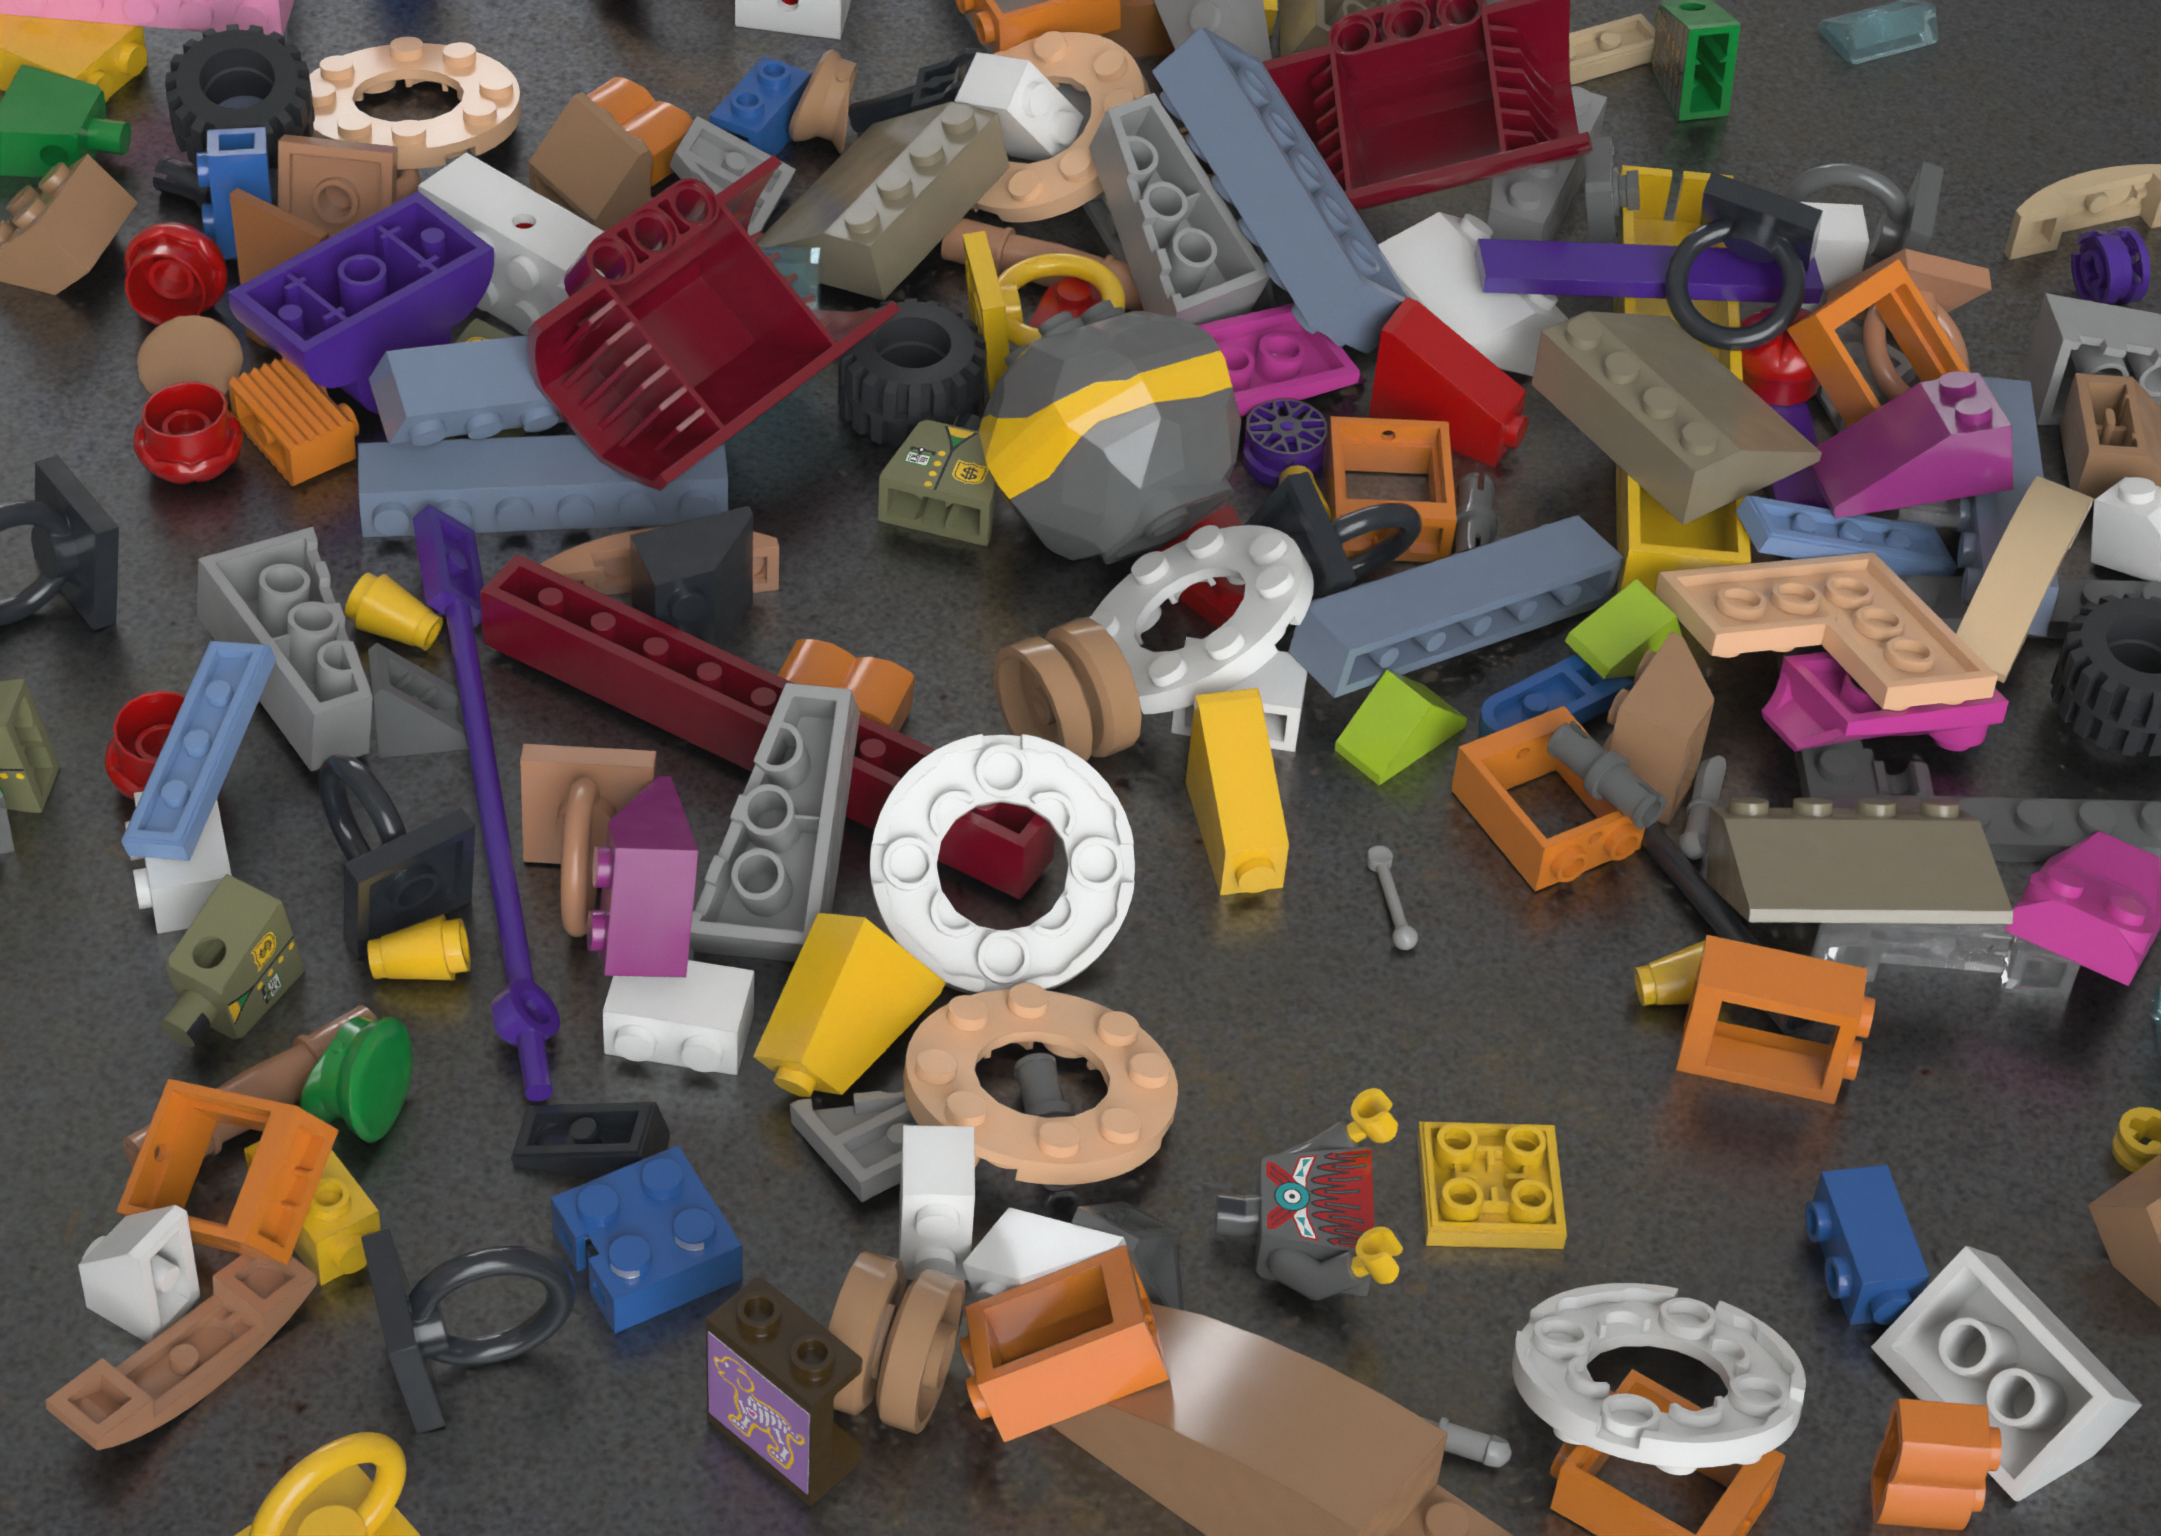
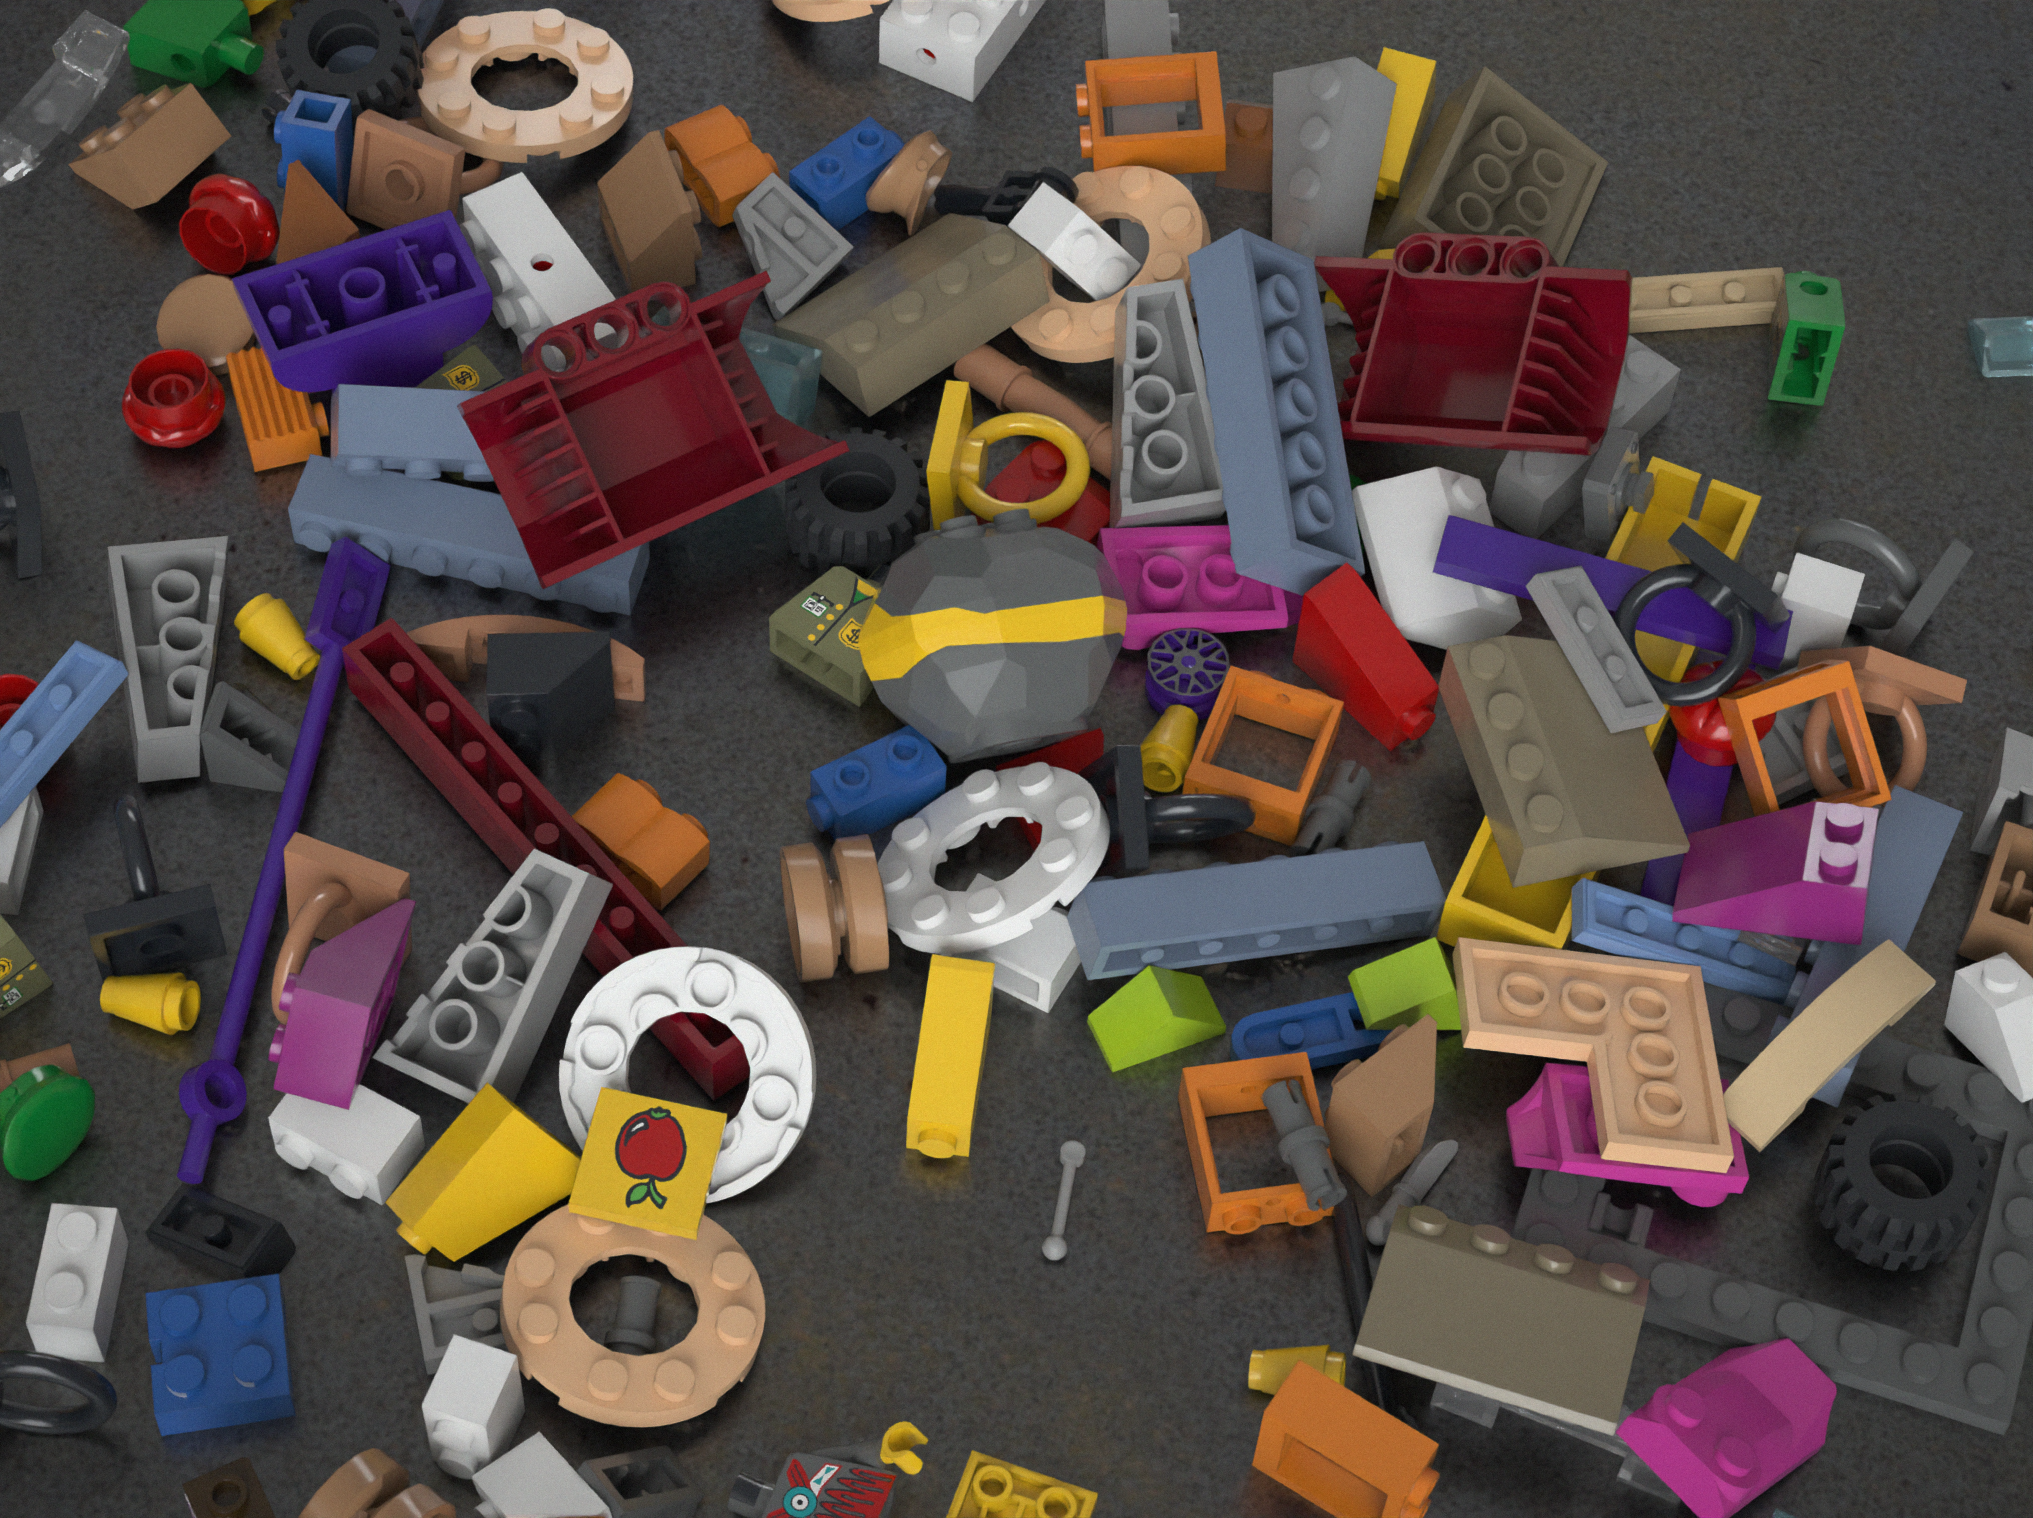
camera: 20 degrees right, 10 degrees up
none -> white piece [26,1203,129,1362]
none -> yellow tile [568,1087,727,1240]
none -> blue brick [806,725,946,841]
none -> light grey tile [1526,566,1667,733]

